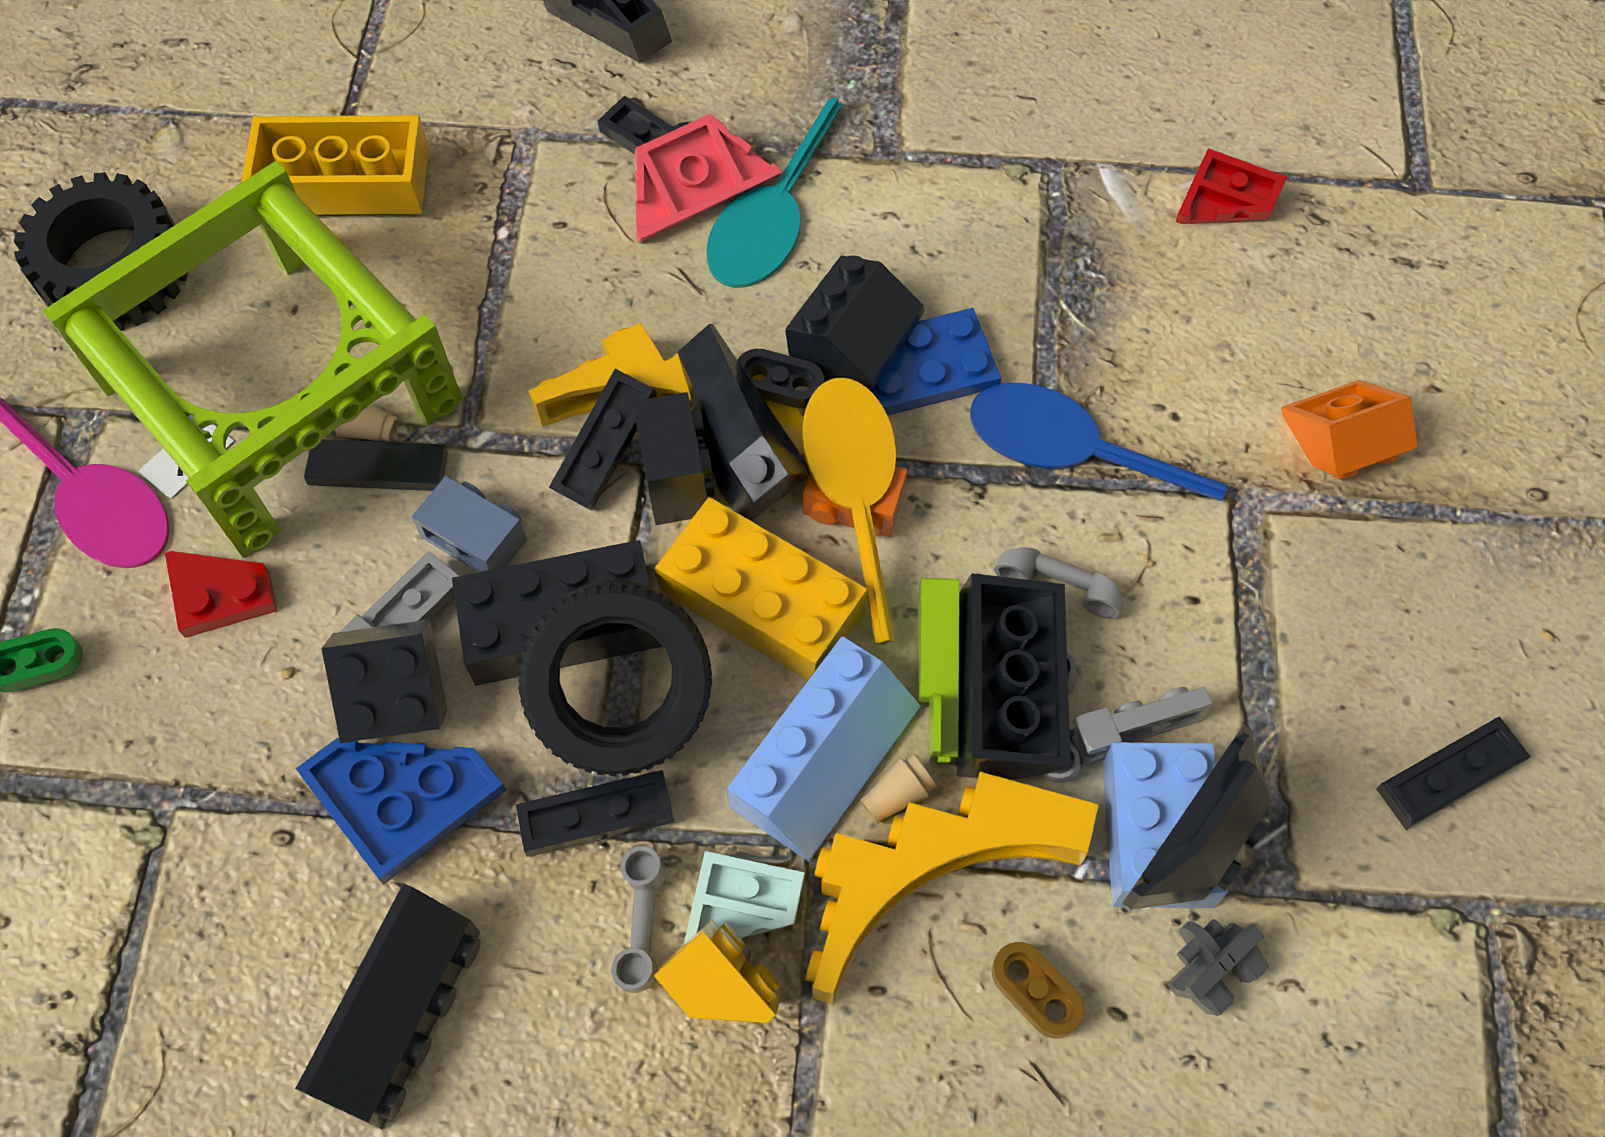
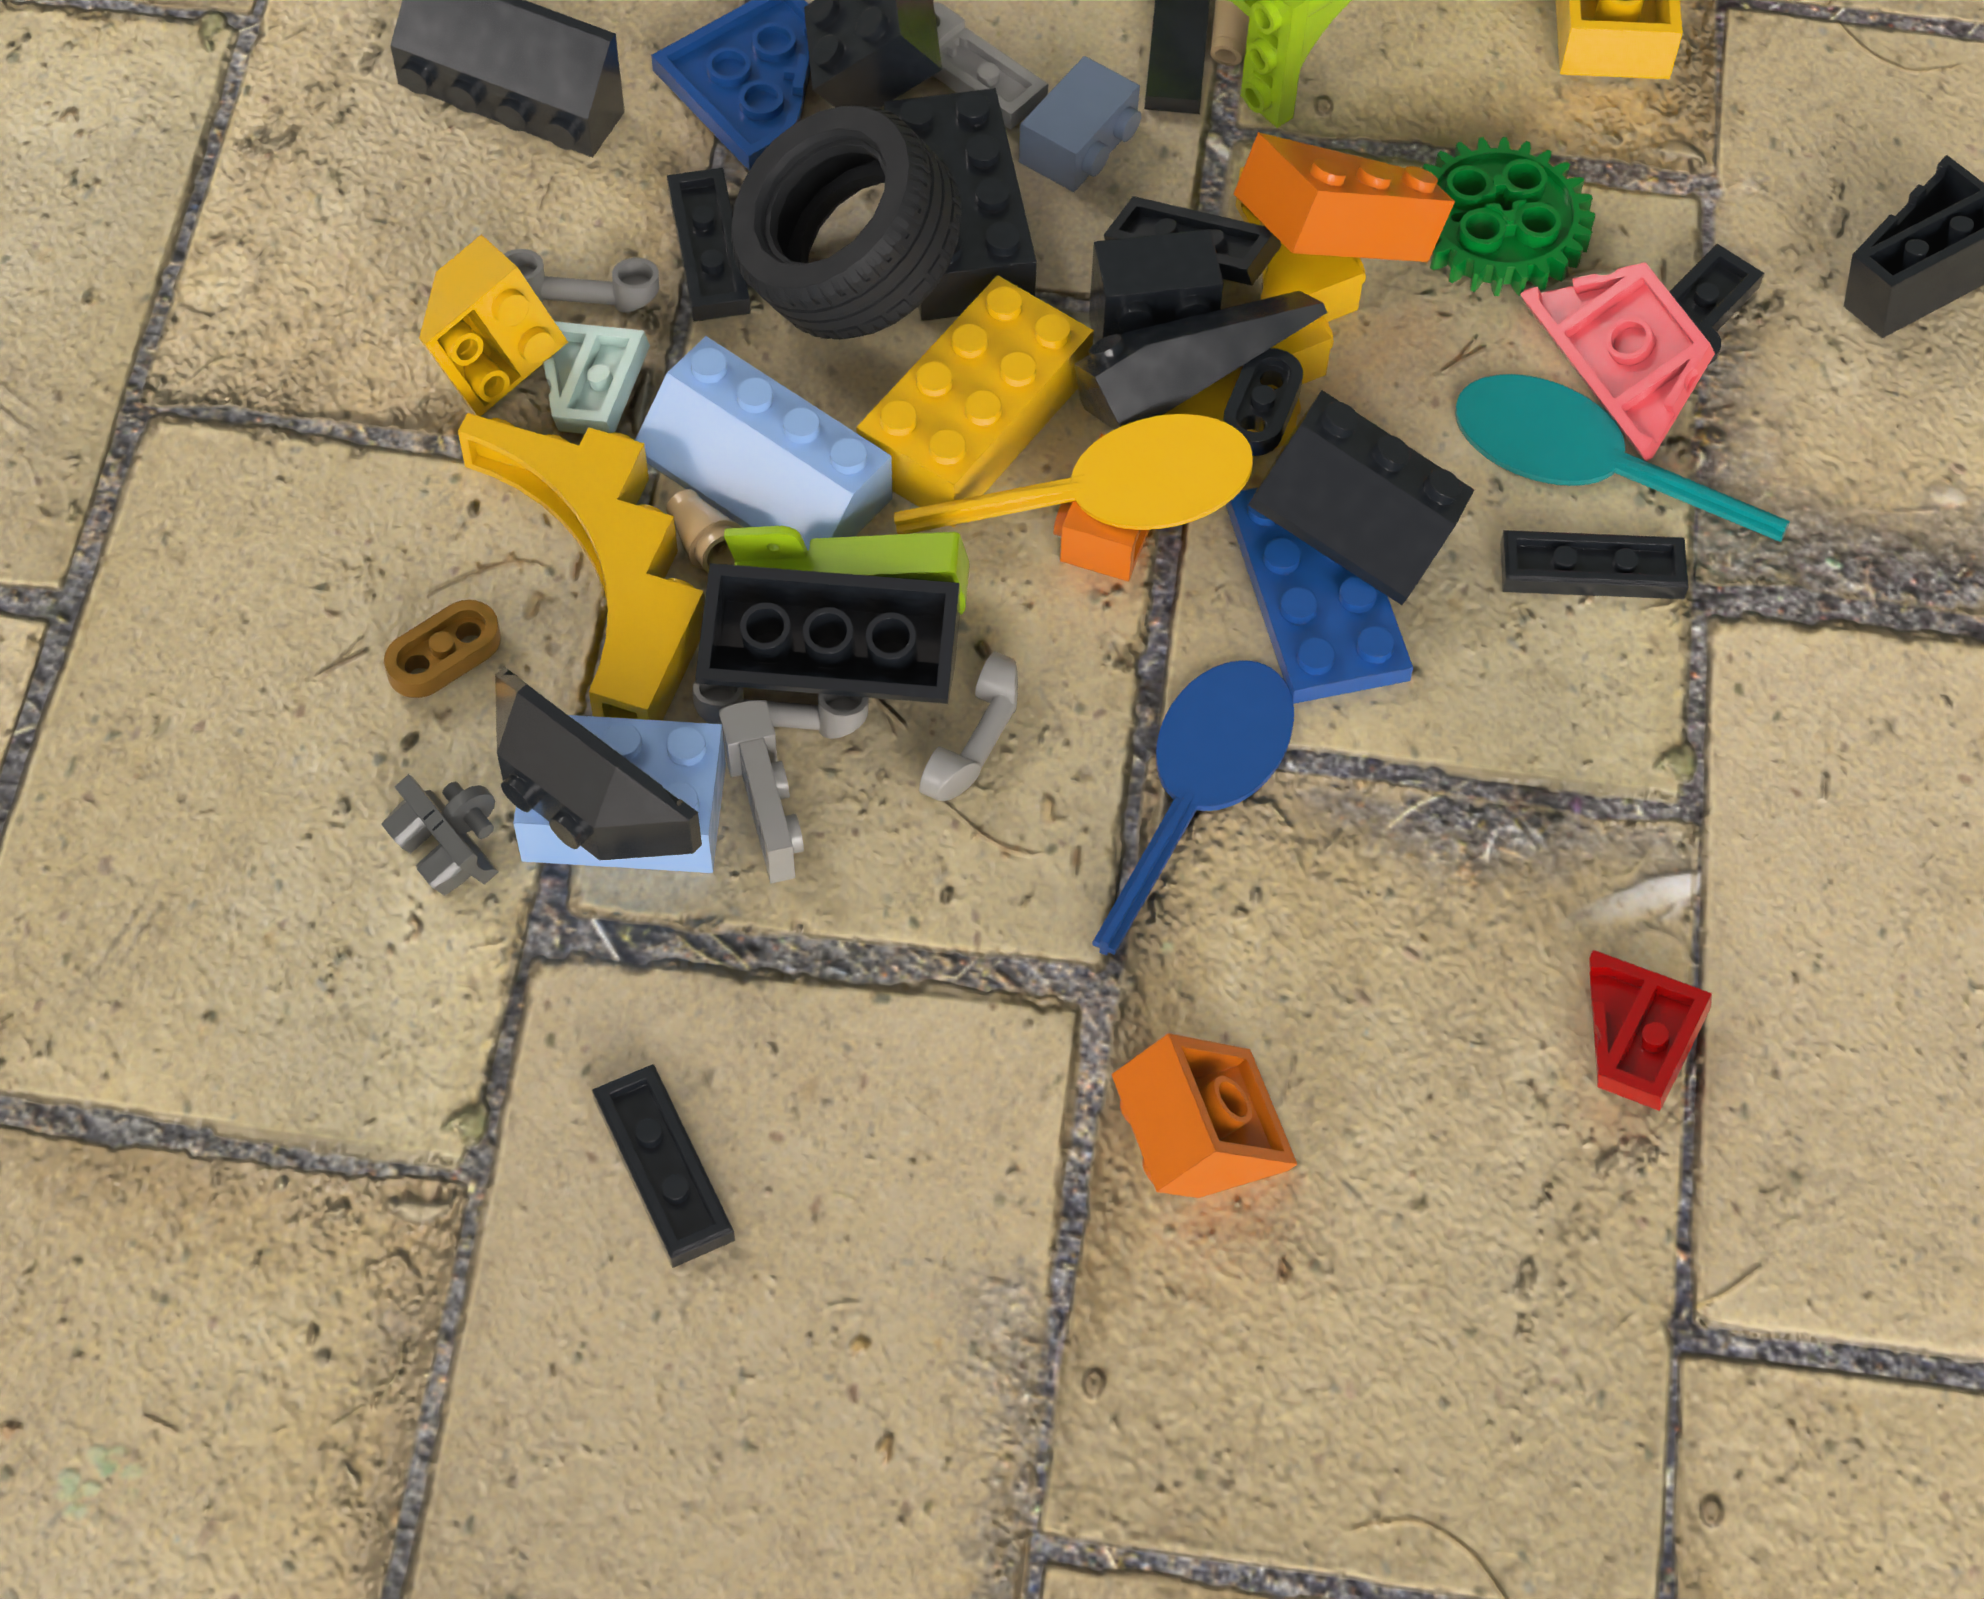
camera: 90 degrees right, 5 degrees down
none -> orange wedge [1234,132,1455,262]
none -> green gear [1423,137,1595,296]
none -> black tile [1500,530,1689,599]

